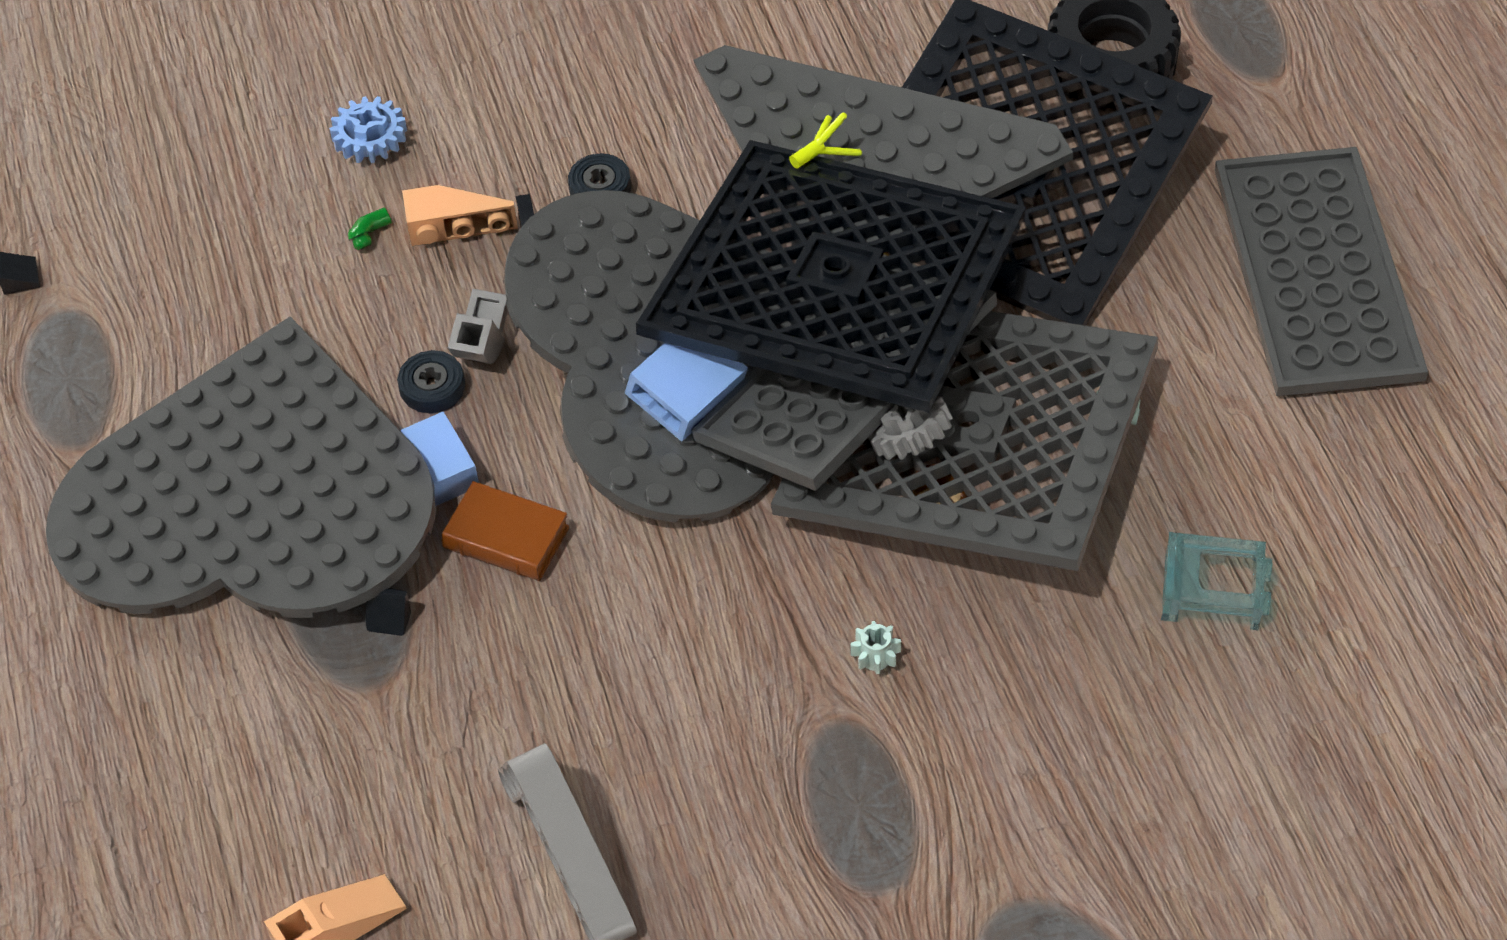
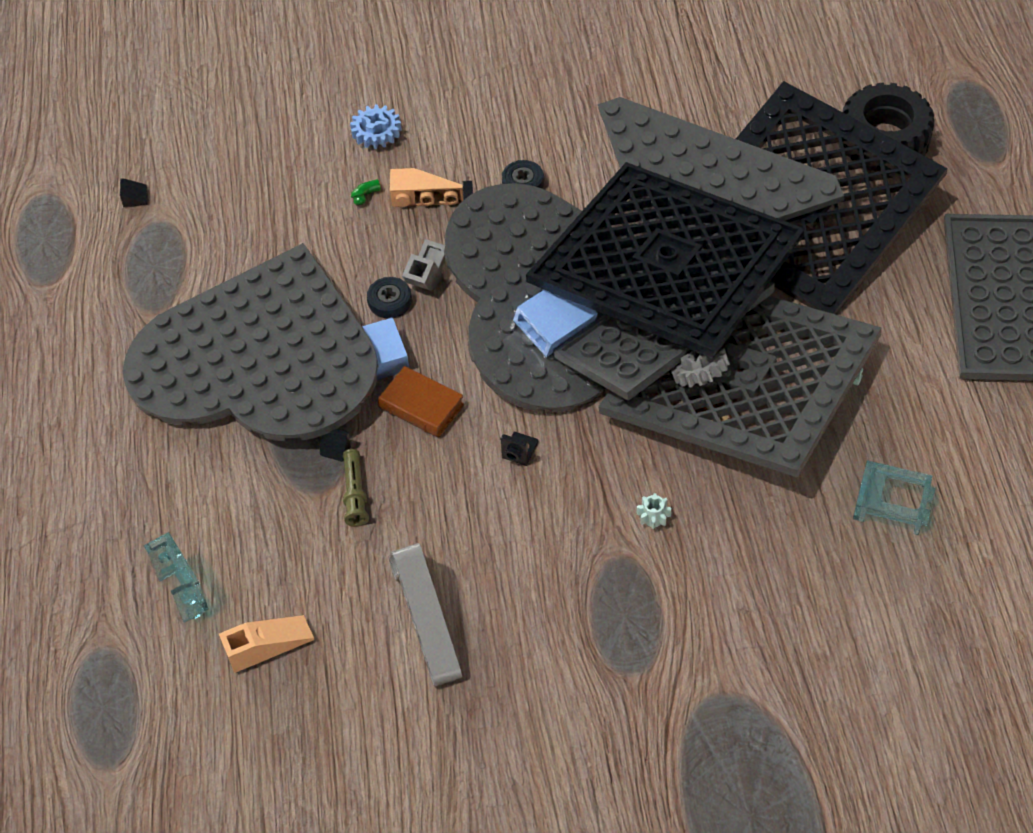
camera: 10 degrees right, 0 degrees up
neon yellow plant [789,112,862,169] -> none
none -> clear light blue window [143,532,209,622]
none -> olive pin [343,449,369,527]
none -> black bracket [500,432,538,466]

